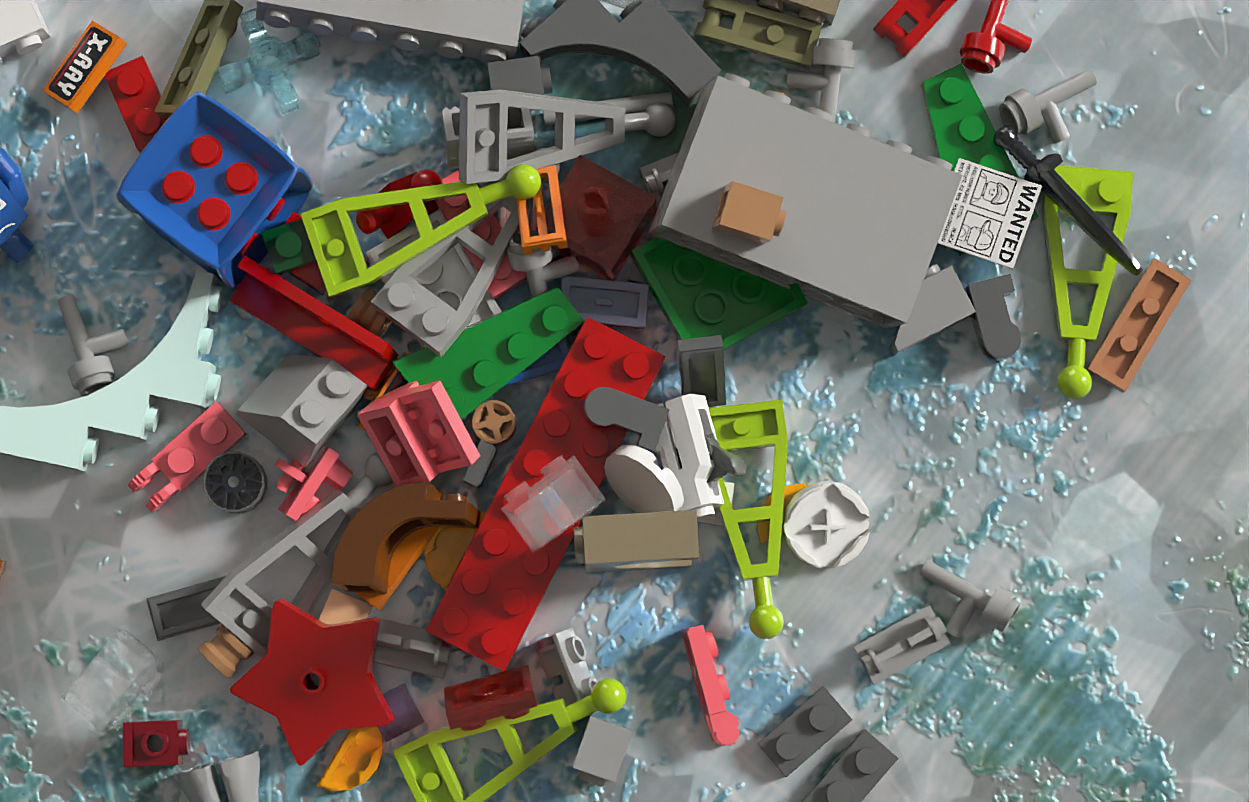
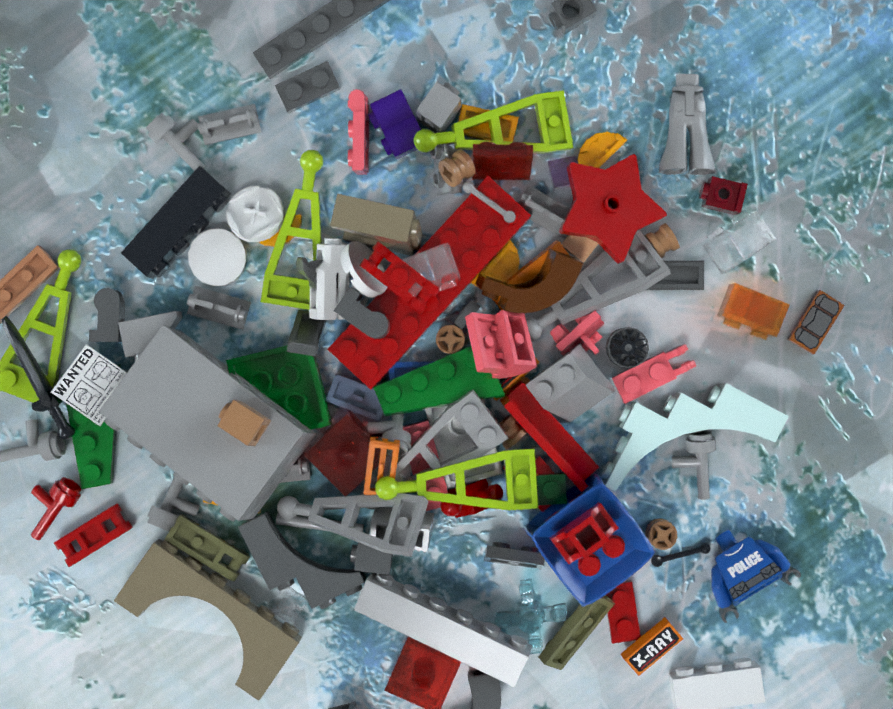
camera: 160 degrees left, 5 degrees up
none -> black brick [121,166,231,279]
none -> light grey hinge [187,286,251,330]
none -> white tile [188,228,247,286]
none -> red plate [359,241,440,314]
none -> dark purple brick [368,89,421,160]
none -> medium nougat wheel [438,150,475,187]
none -> light orange tile [458,104,519,142]
none -> light grey hinge [463,181,516,223]
none -> dark grey plate [484,542,545,569]
none -> red brick [550,502,619,565]
none -> medium nougat wheel [645,518,678,550]
none -> black hinge [651,543,711,567]
none -> clear orange brick [716,283,790,341]

